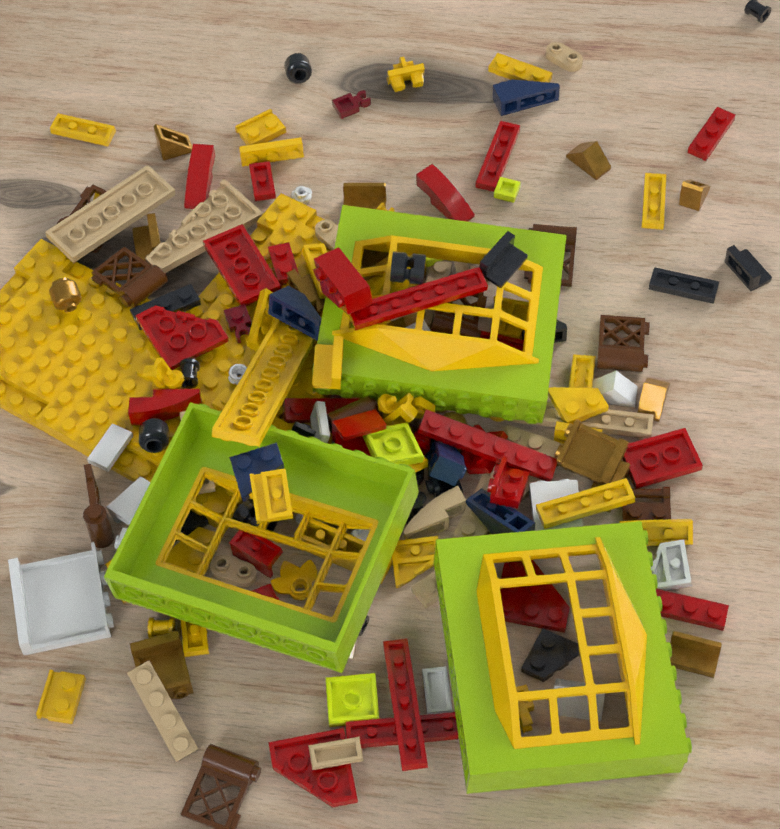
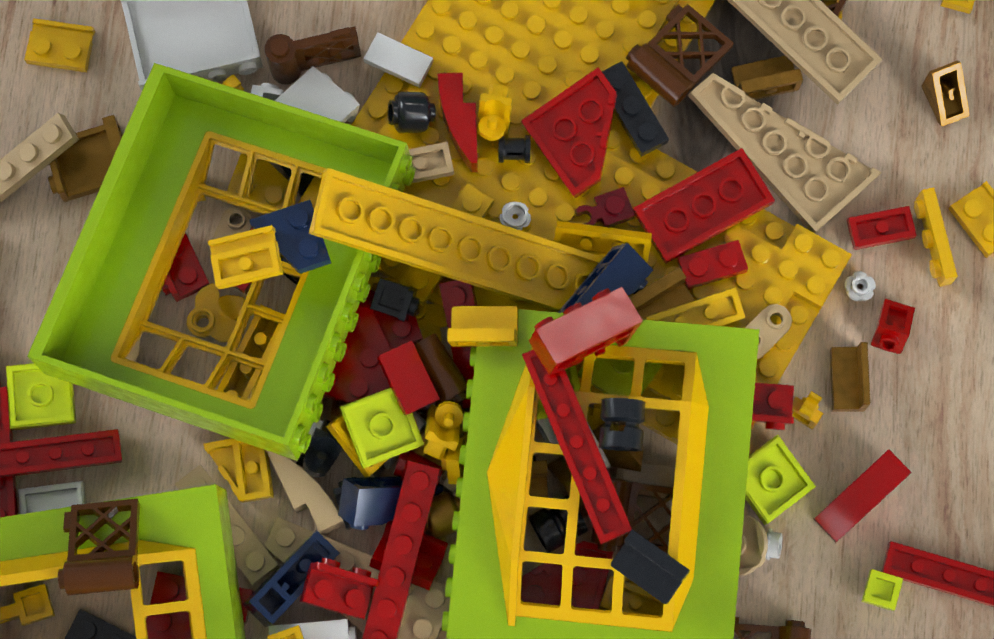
camera: 85 degrees right, 20 degrees up
red slope [184,143,216,209] -> none
white tile [310,401,330,443] -> none
none -> reddish brown piece [58,498,140,596]
none -> red bracket [871,299,915,354]

